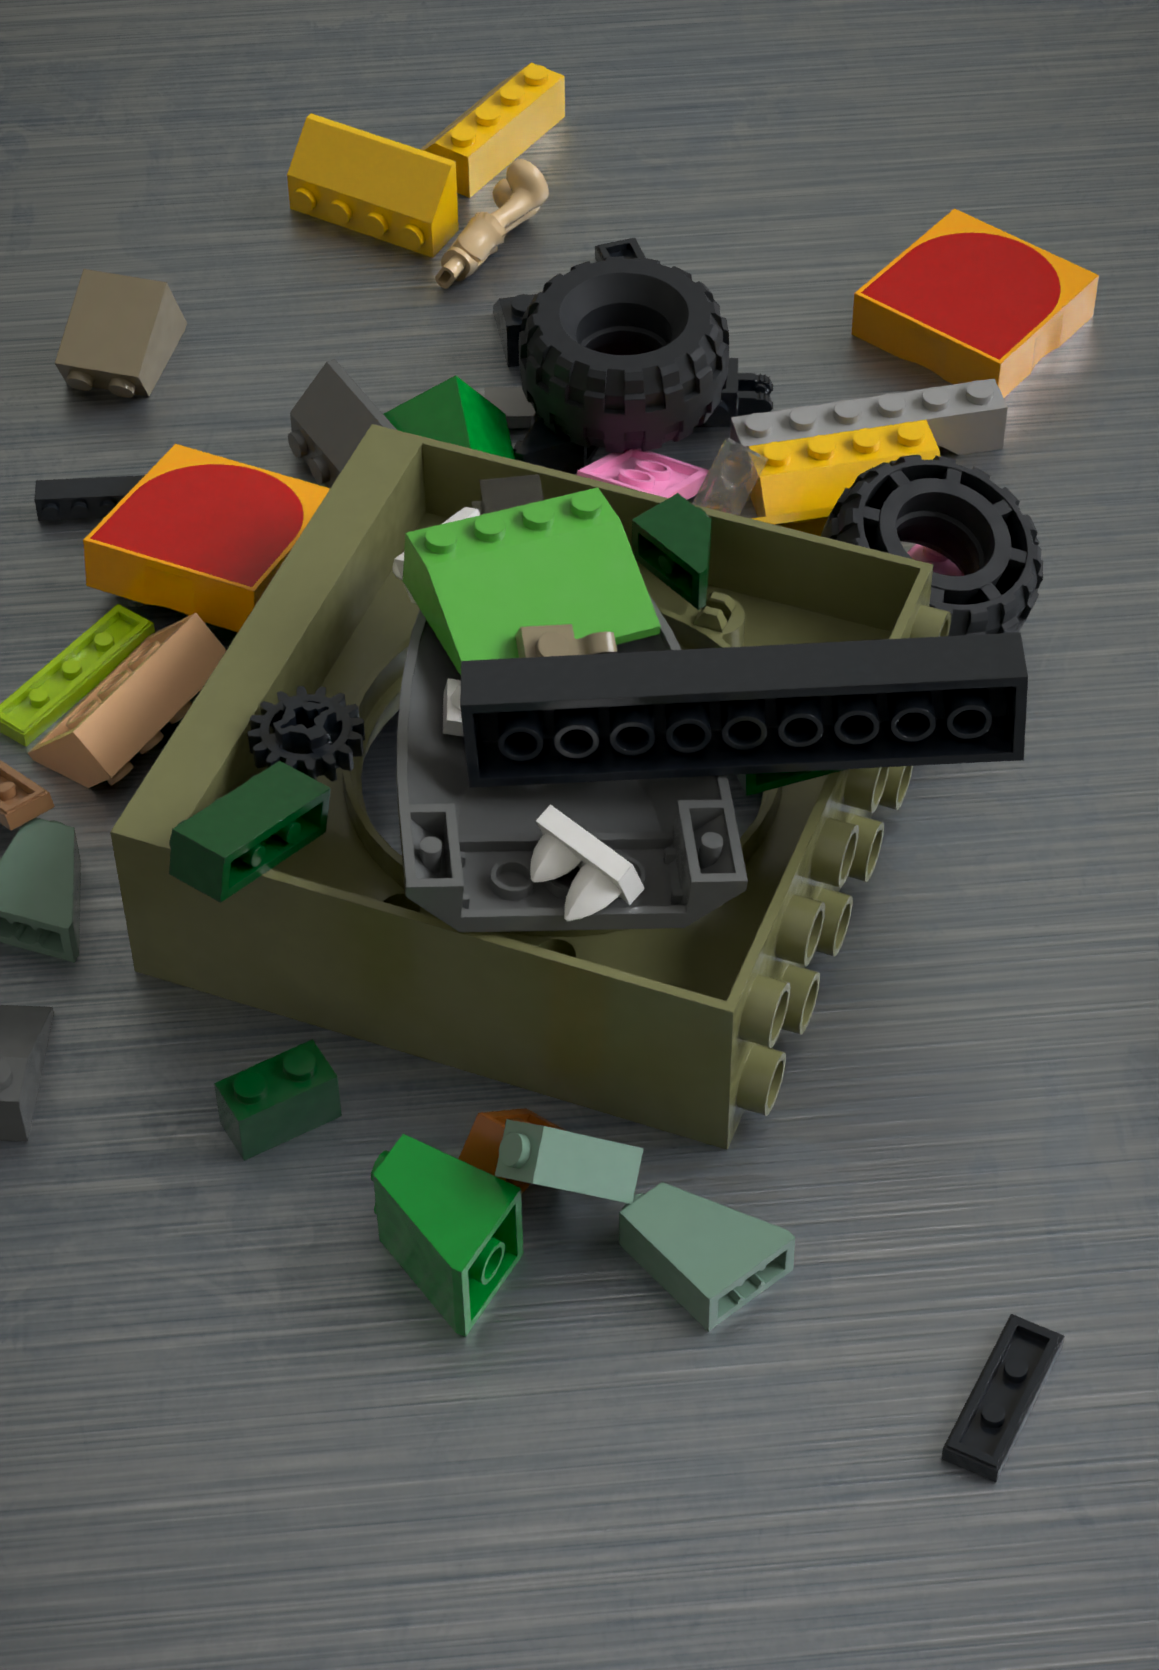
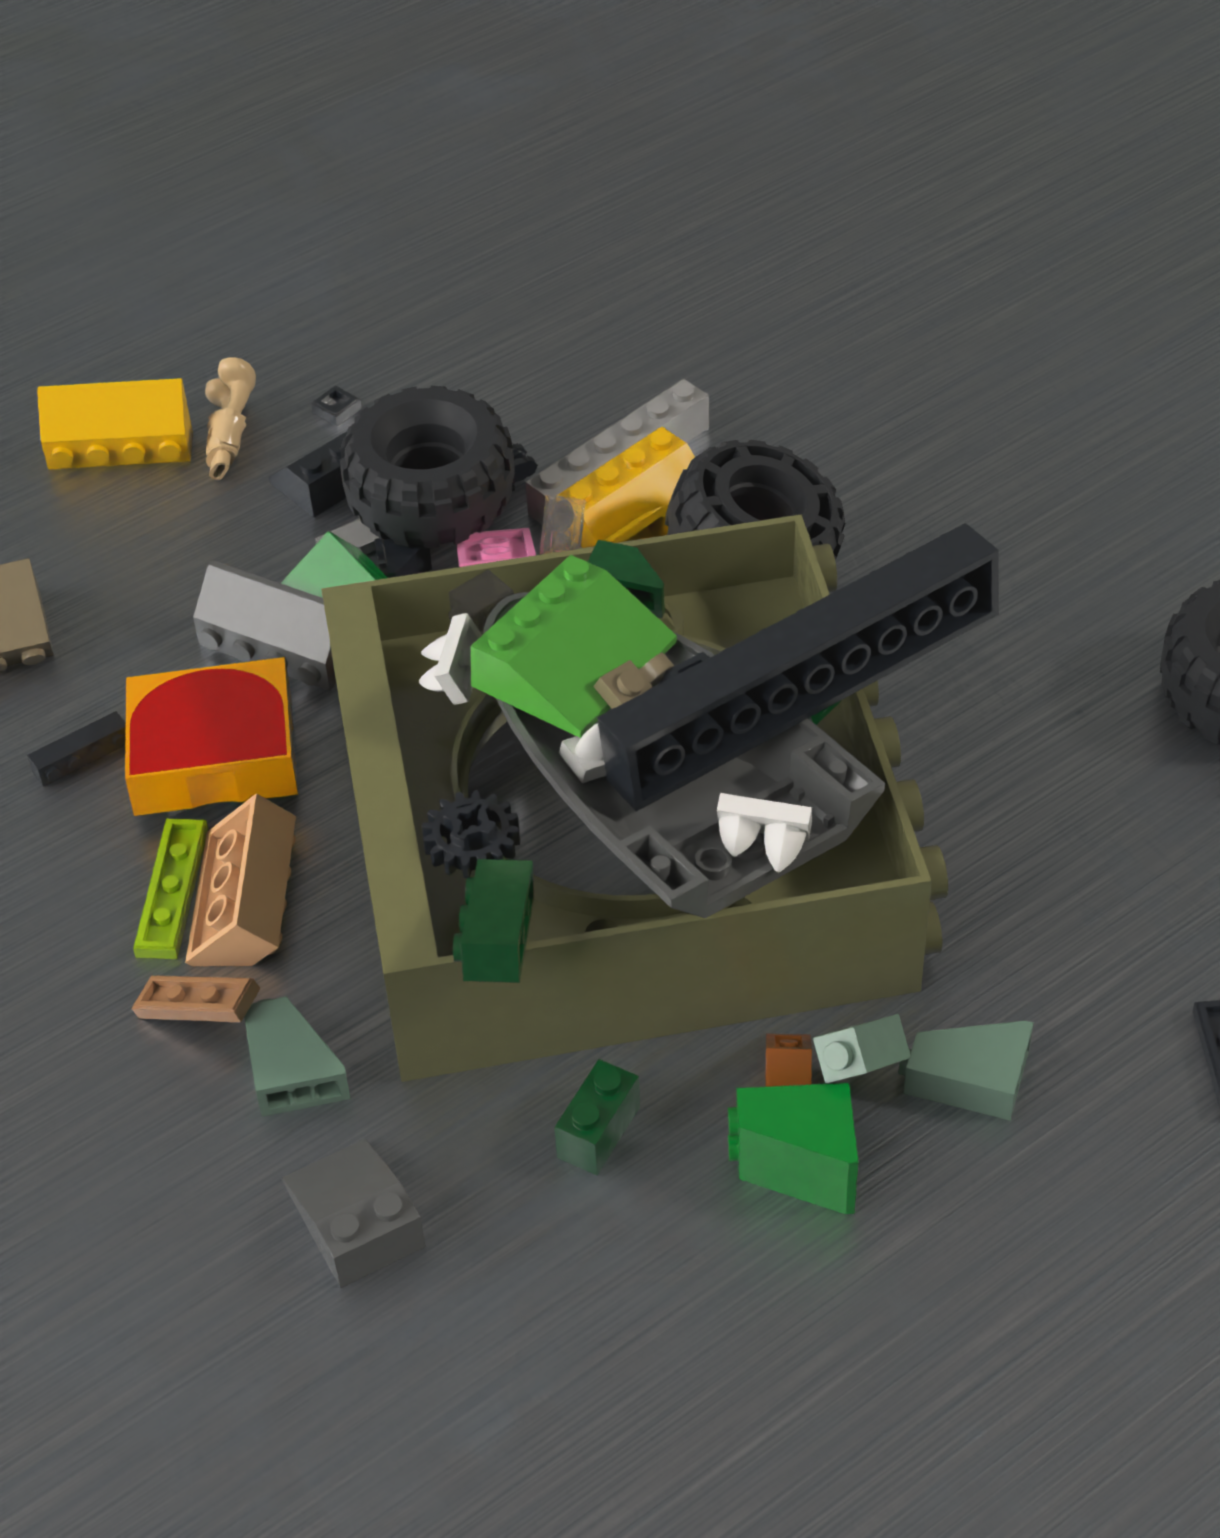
camera: 30 degrees left, 0 degrees up
yellow slope [420,62,565,198] -> none
tile [851,208,1099,398] -> none

